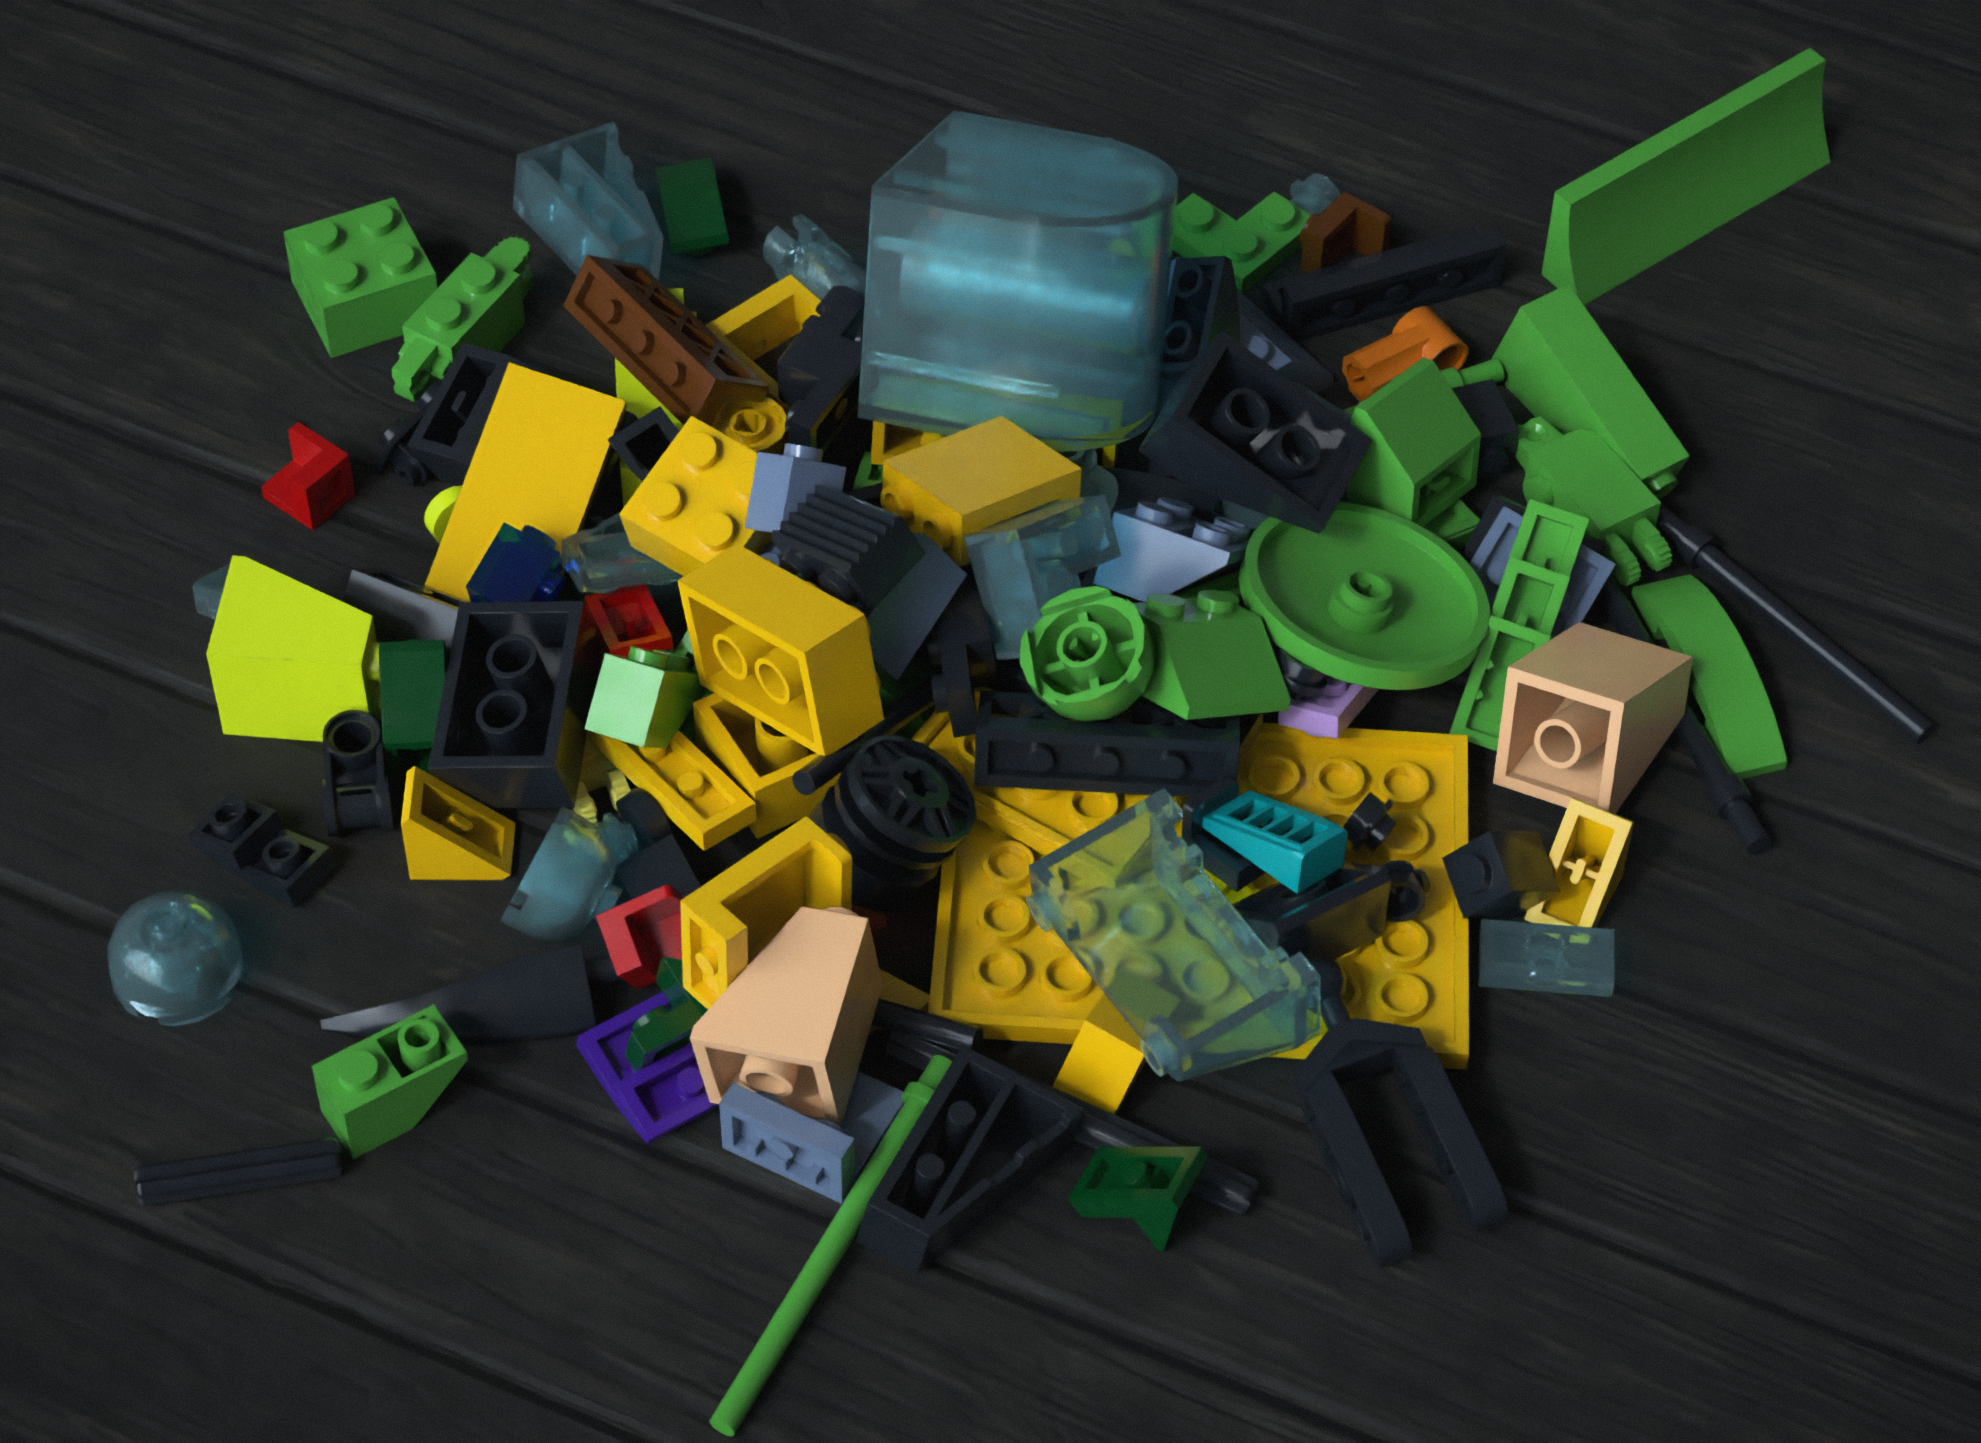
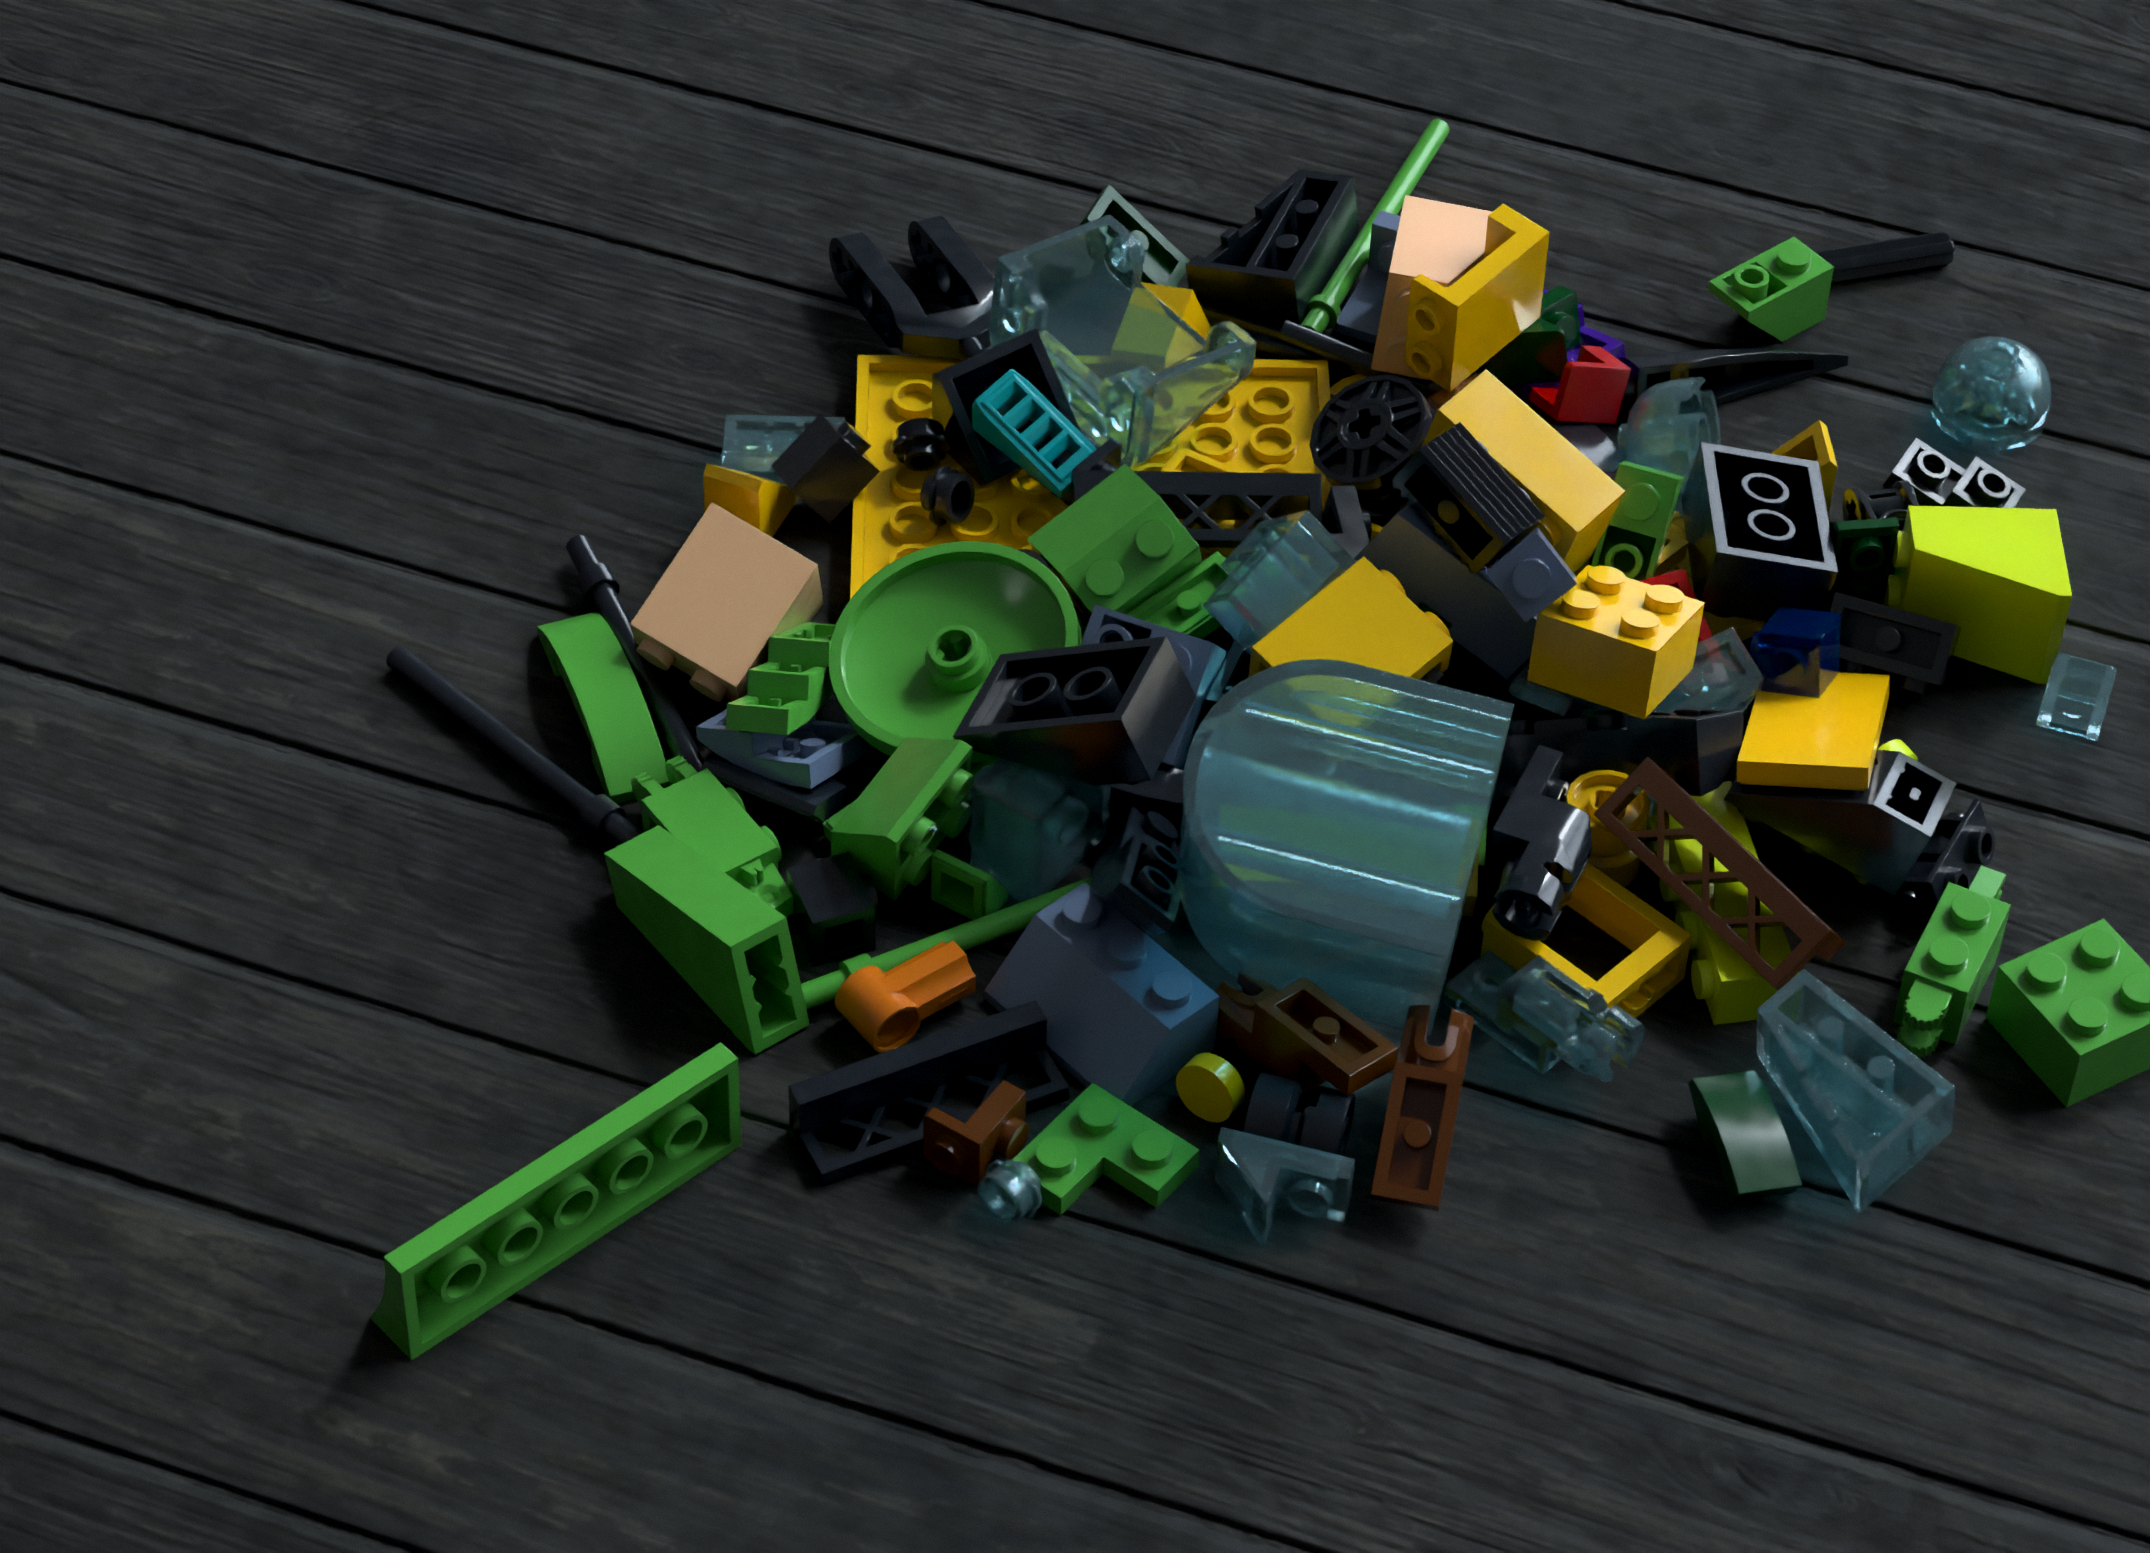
camera: 175 degrees right, 5 degrees down
red panel [261,422,355,530] -> none
bright green cylinder [1020,586,1155,721] -> none

